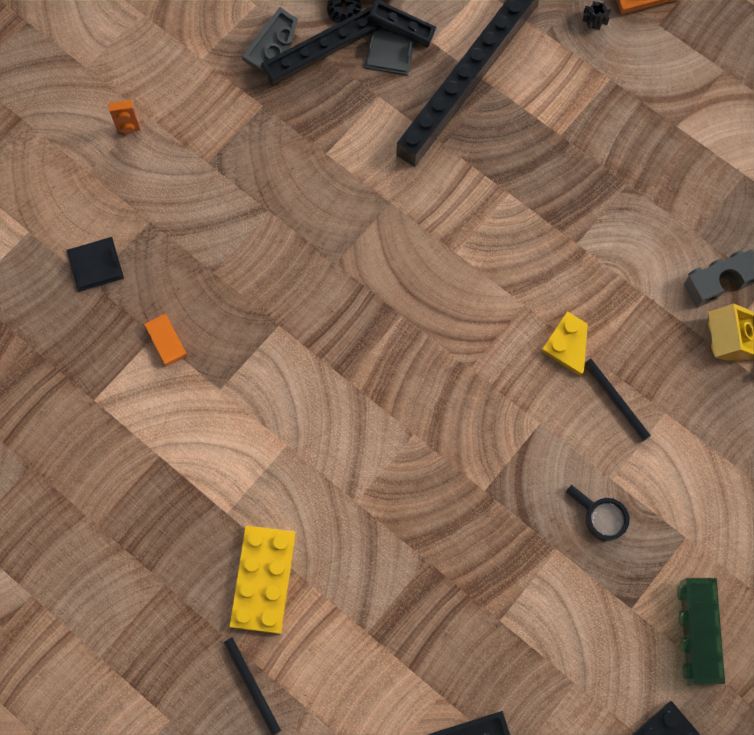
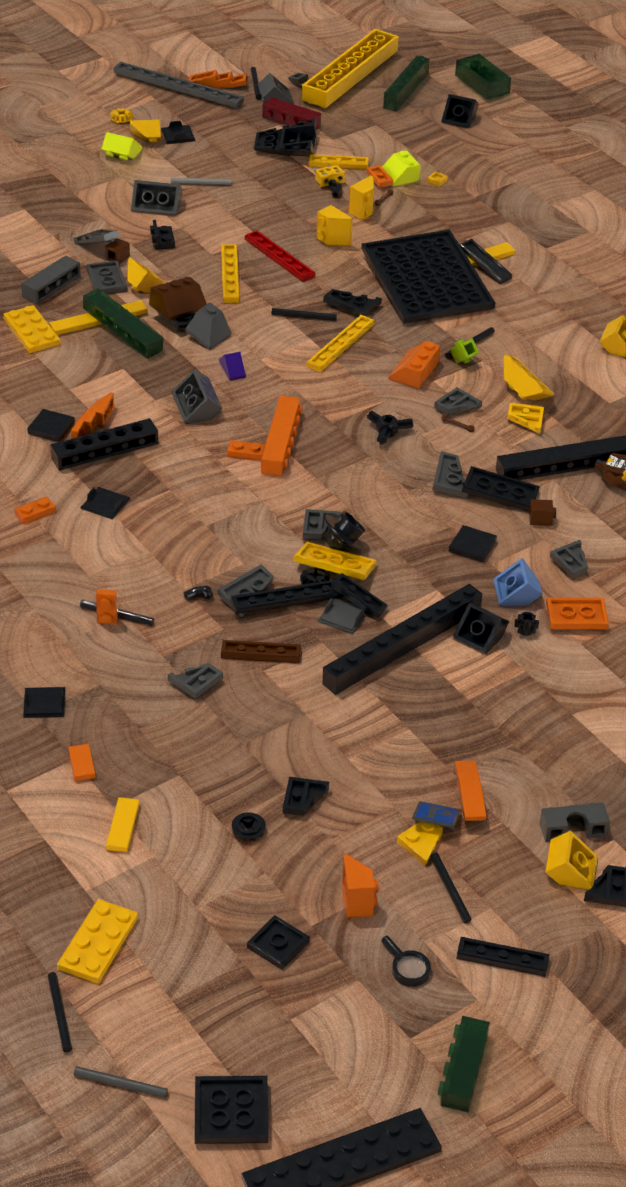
camera: 15 degrees right, 30 degrees down
none -> black bar [80,600,154,626]
none -> yellow tile [106,797,140,853]
none -> dark grey wing [168,663,223,699]
none -> black arm [183,585,213,601]
none -> reddish brown tile [221,640,301,663]
none -> black gear [231,812,266,841]
none -> black tile [247,915,310,970]
none -> black wing [283,777,329,816]
none -> orange slope [342,854,379,918]
none -> piece [412,801,461,832]
none -> black slope [453,602,510,654]
none -> orange slope [455,761,486,821]
none -> black tile [456,937,550,977]

